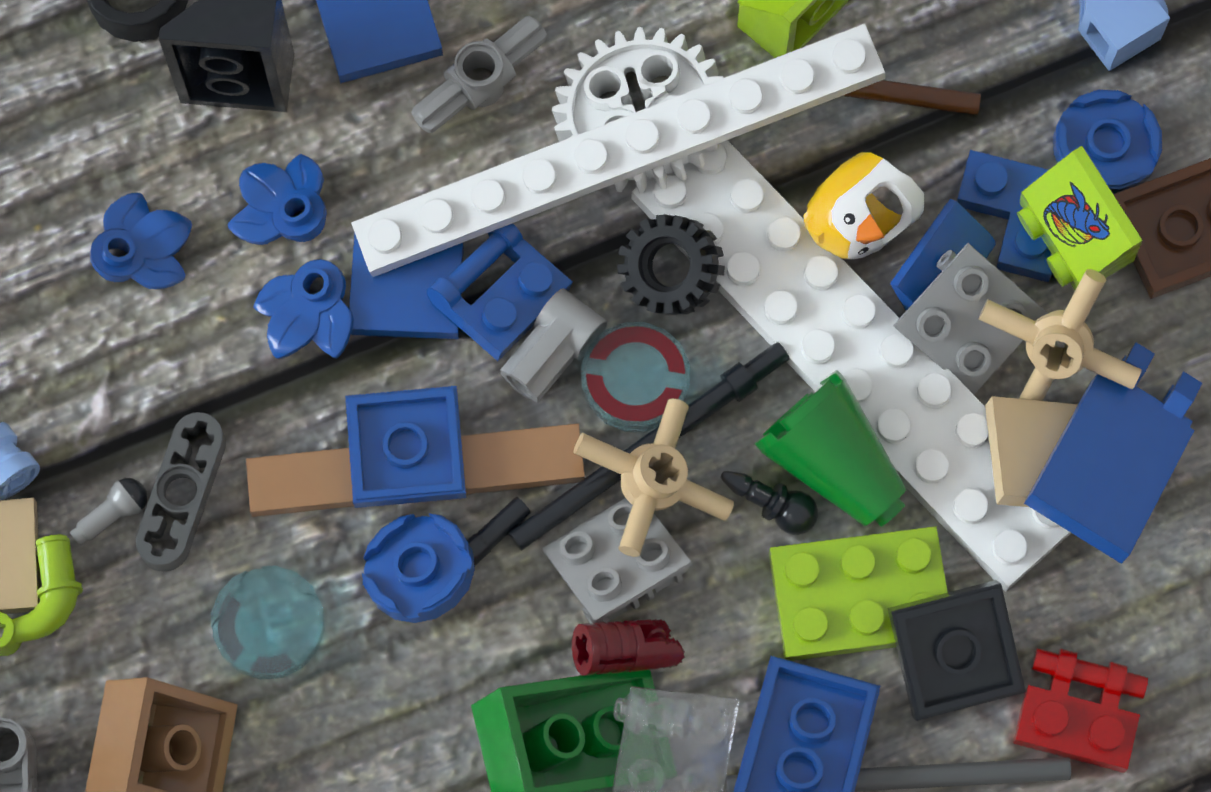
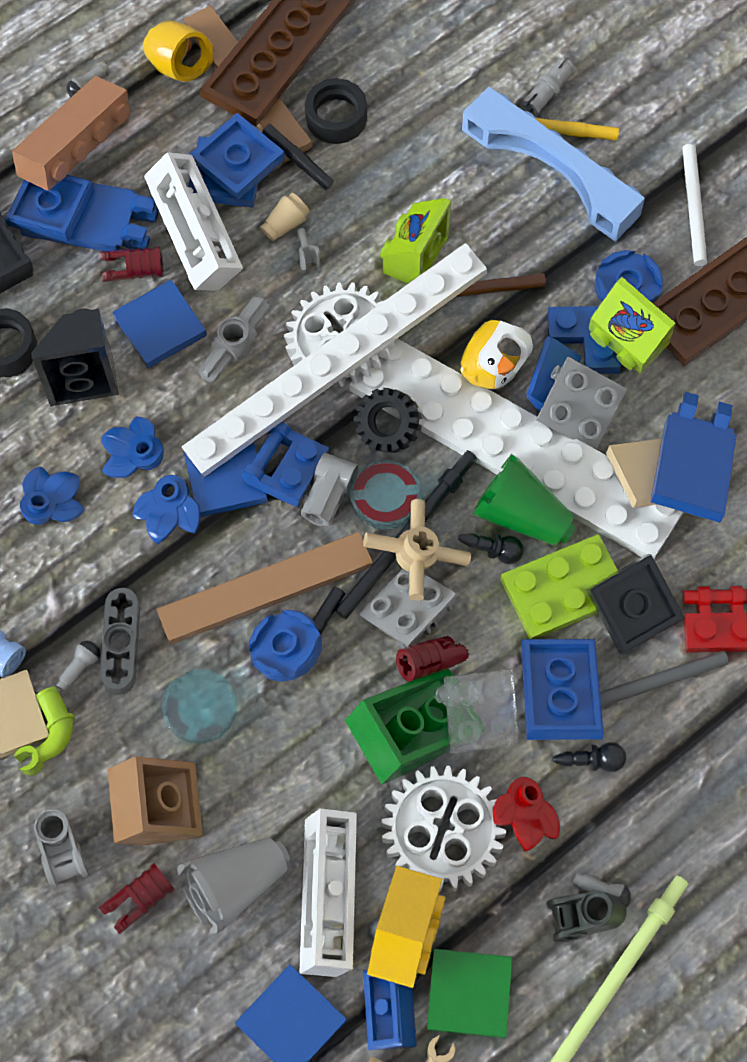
camera: 15 degrees left, 5 degrees down
blue tile [345,386,466,508] -> none
tan bar [978,269,1142,401] -> none

